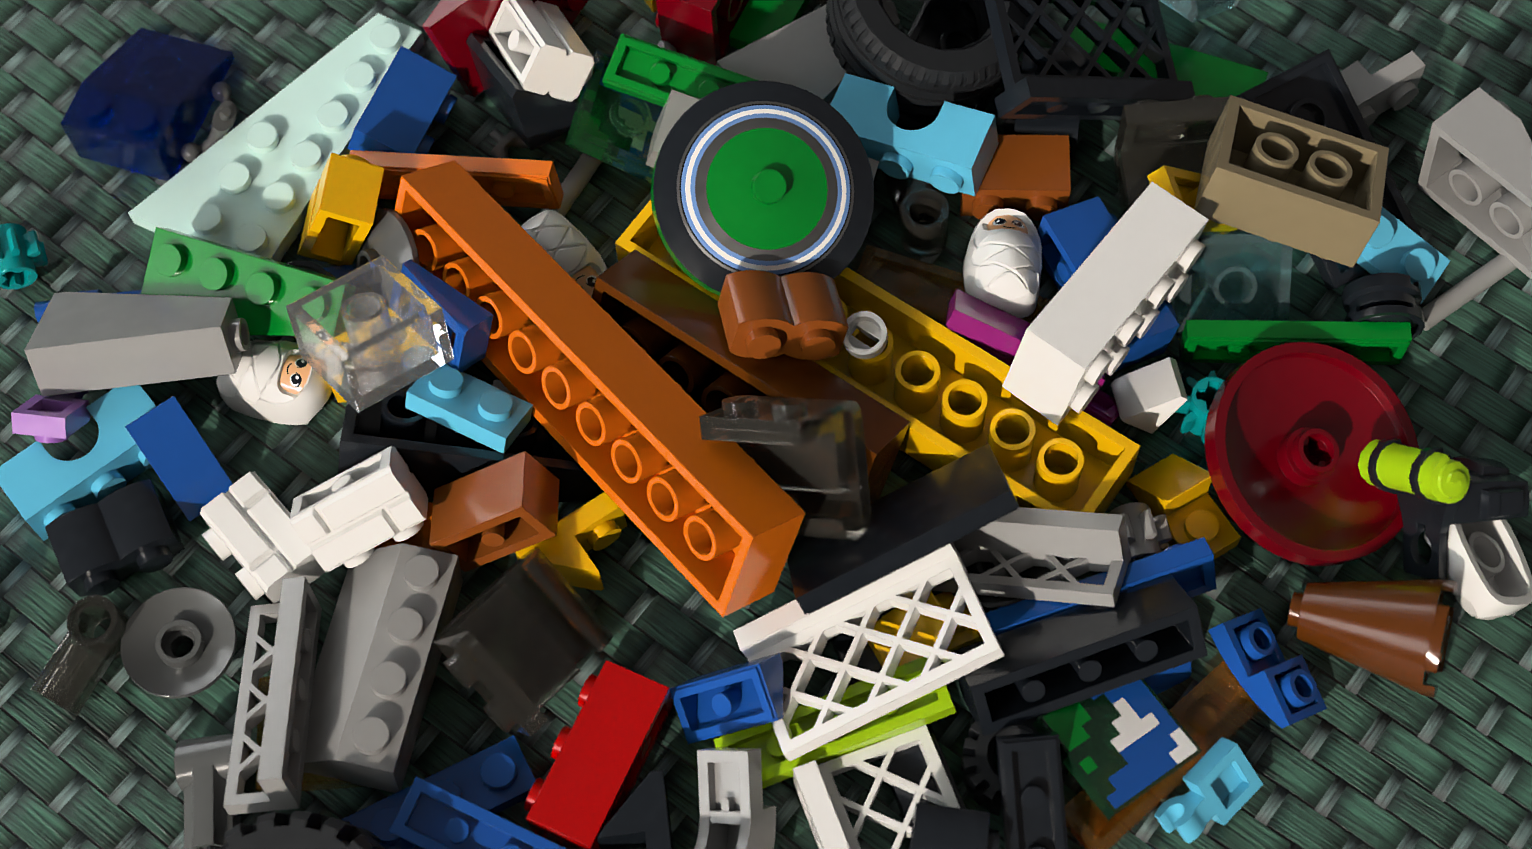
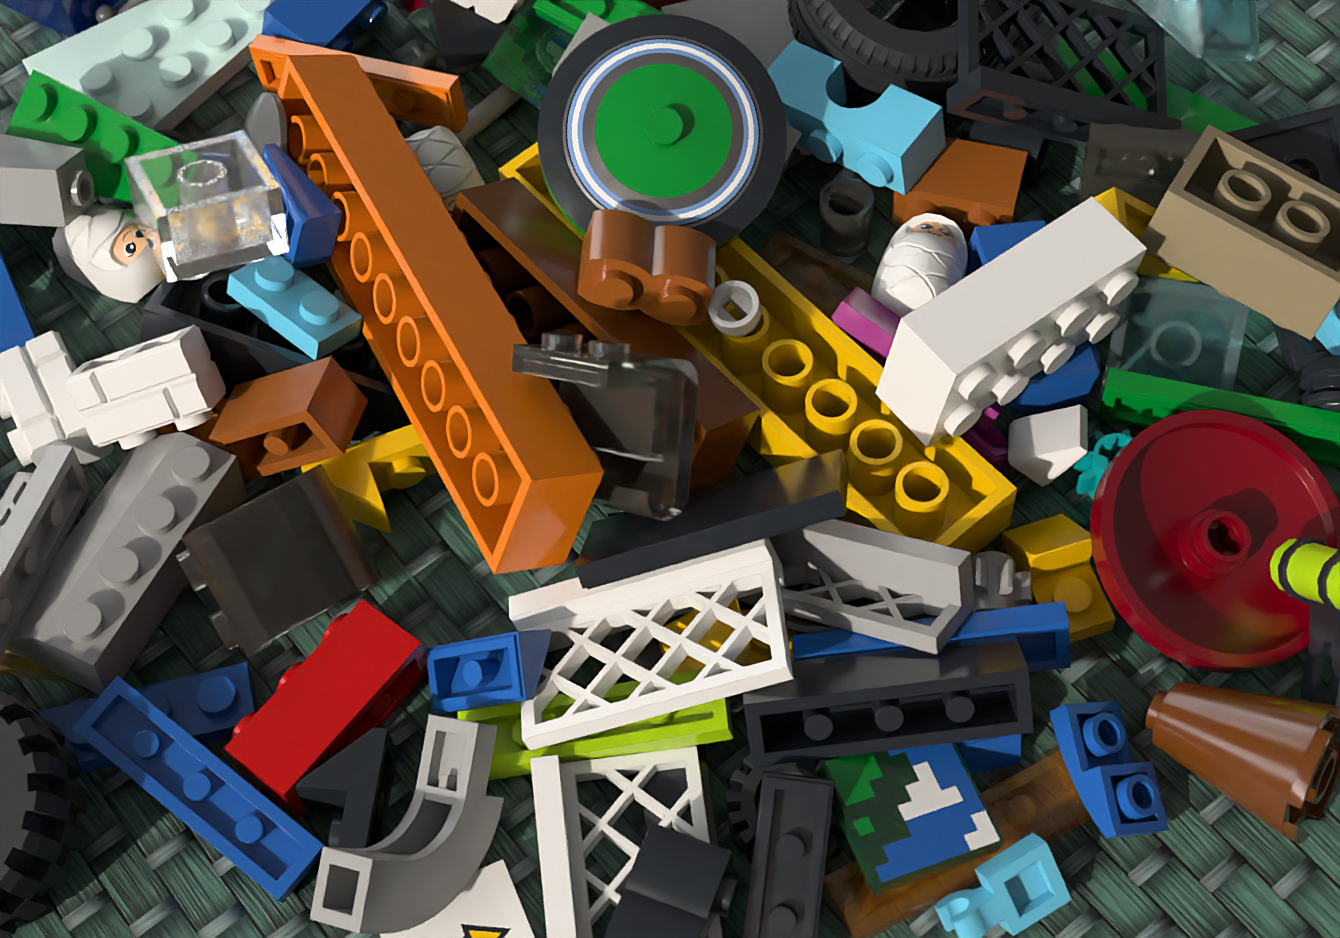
camera: 15 degrees right, 5 degrees down
yellow piece [298,152,384,266] -> none

